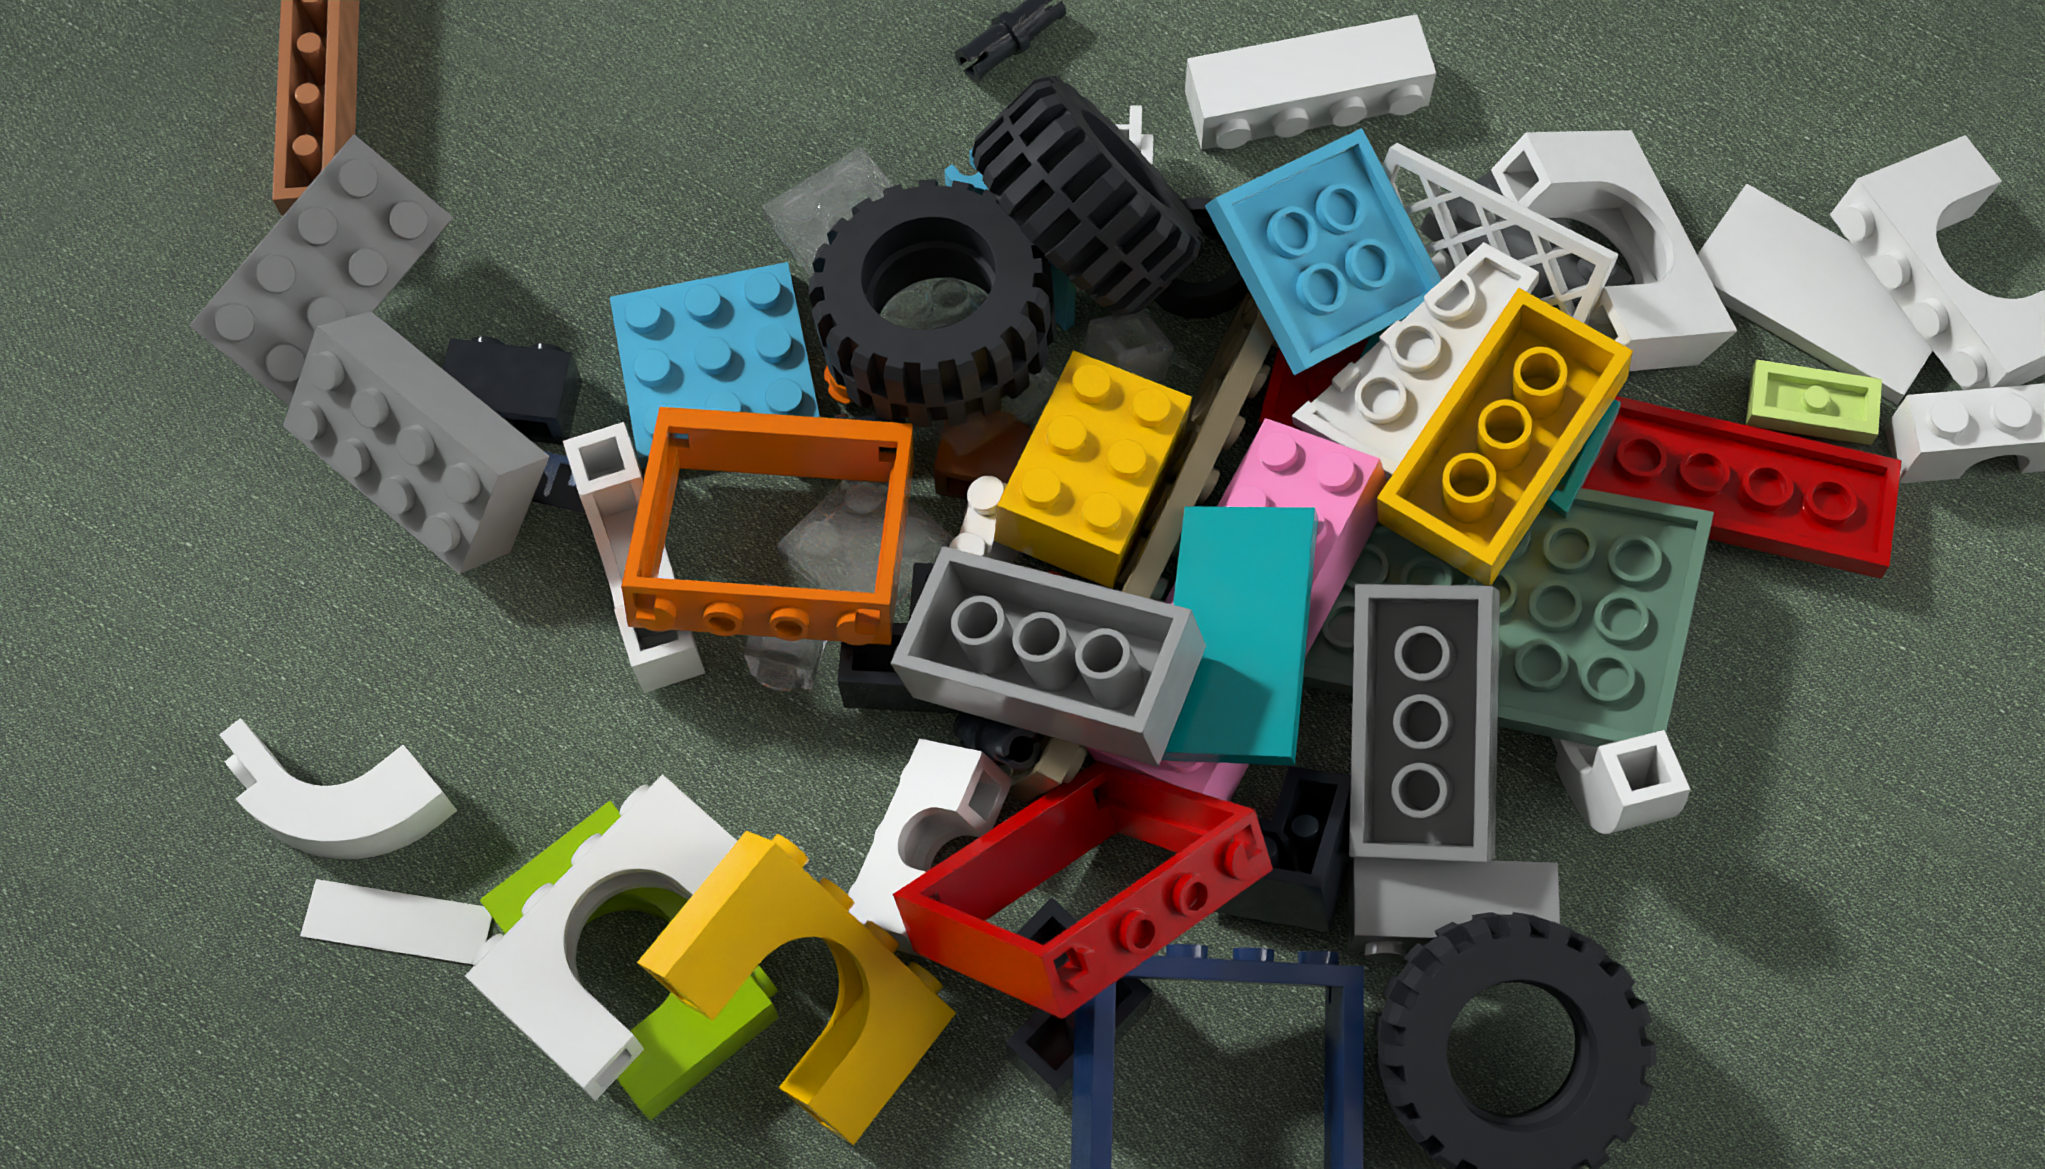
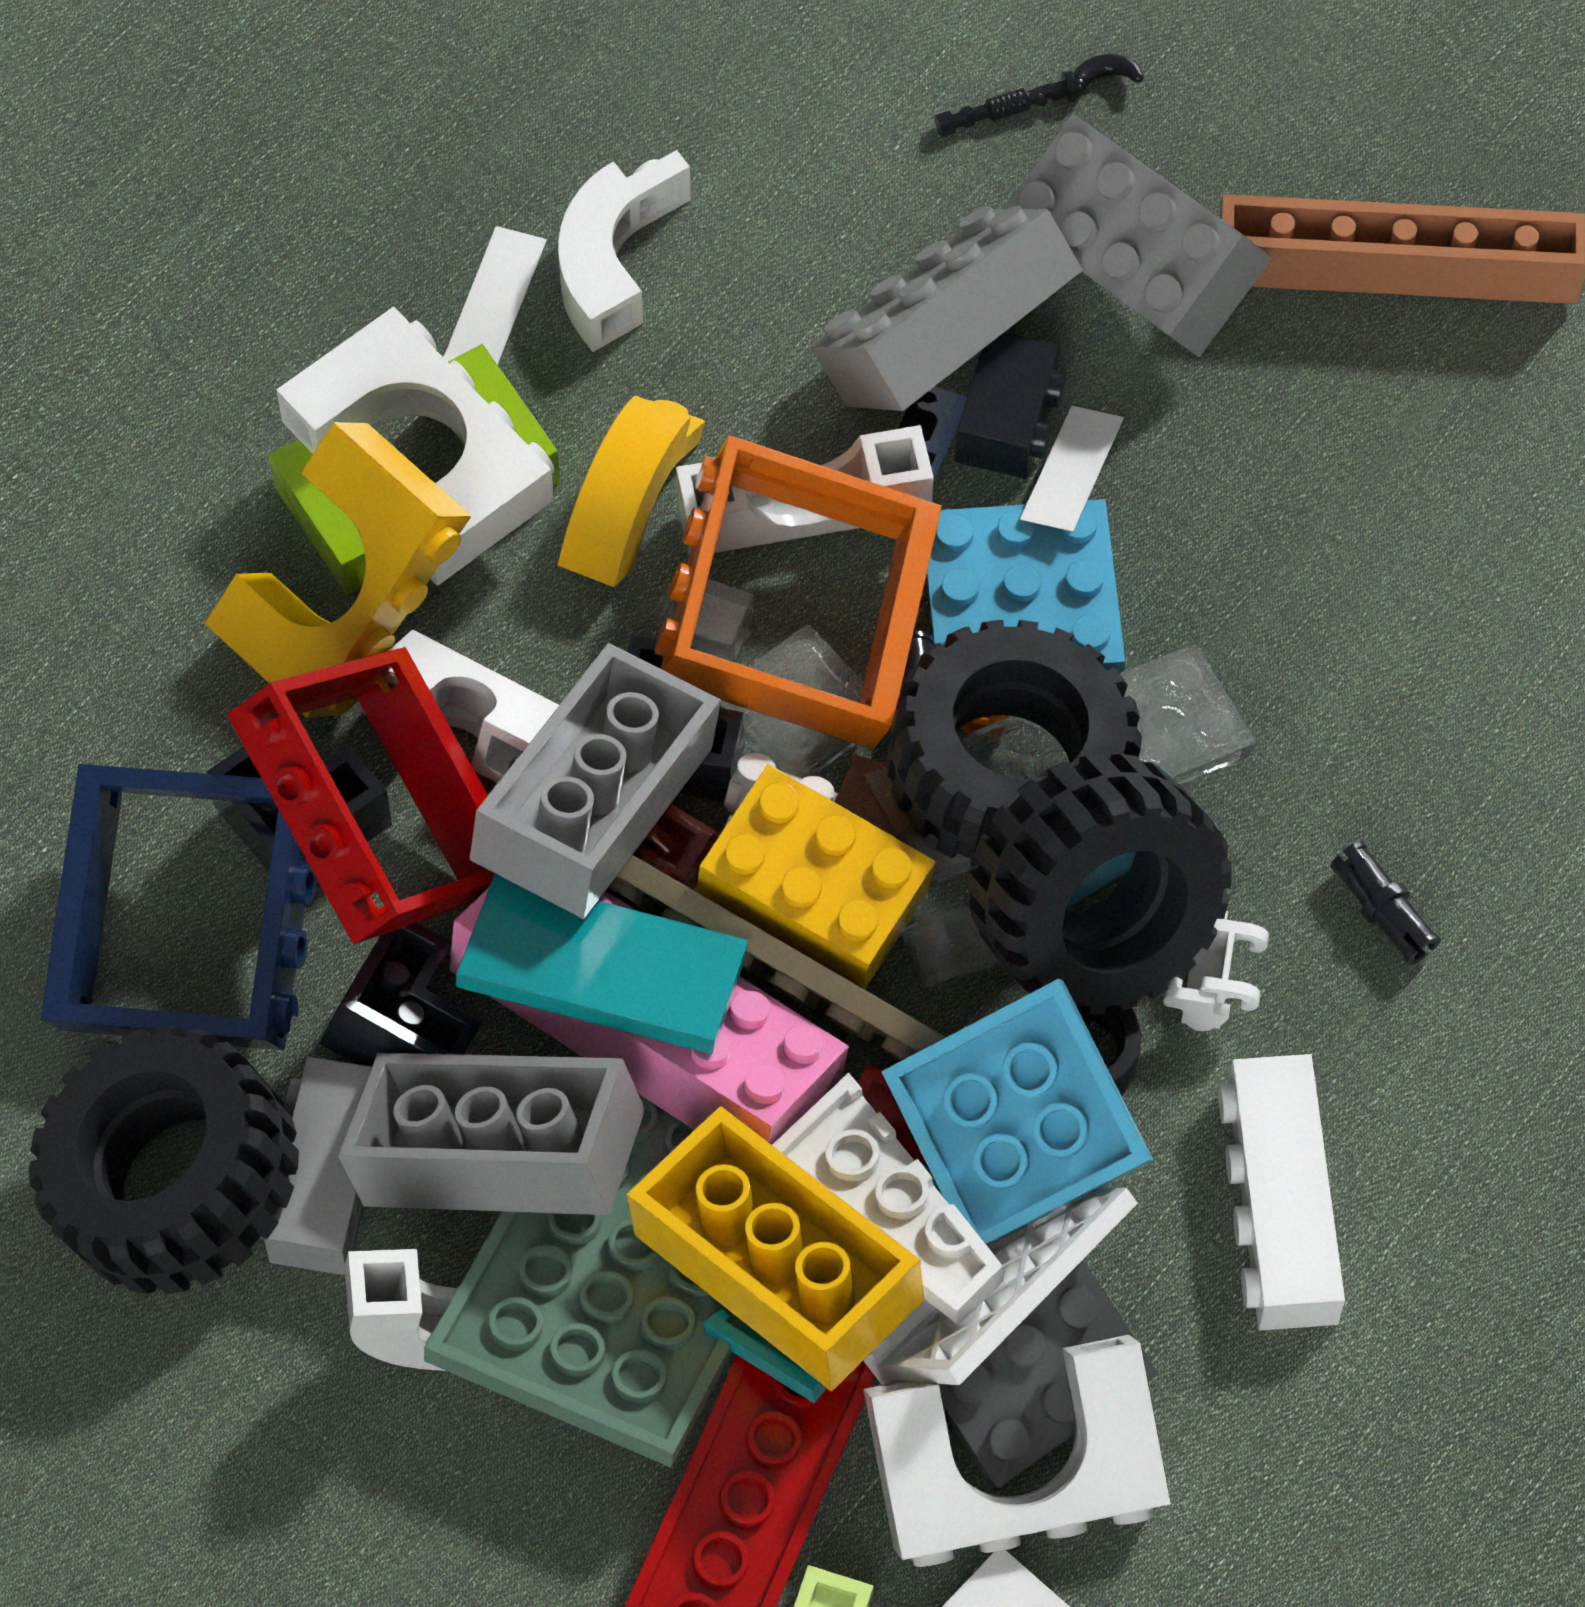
camera: 95 degrees right, 5 degrees down
none -> yellow arch [557,395,705,587]
none -> black piece [934,54,1144,137]
none -> white sticker [1020,406,1124,532]

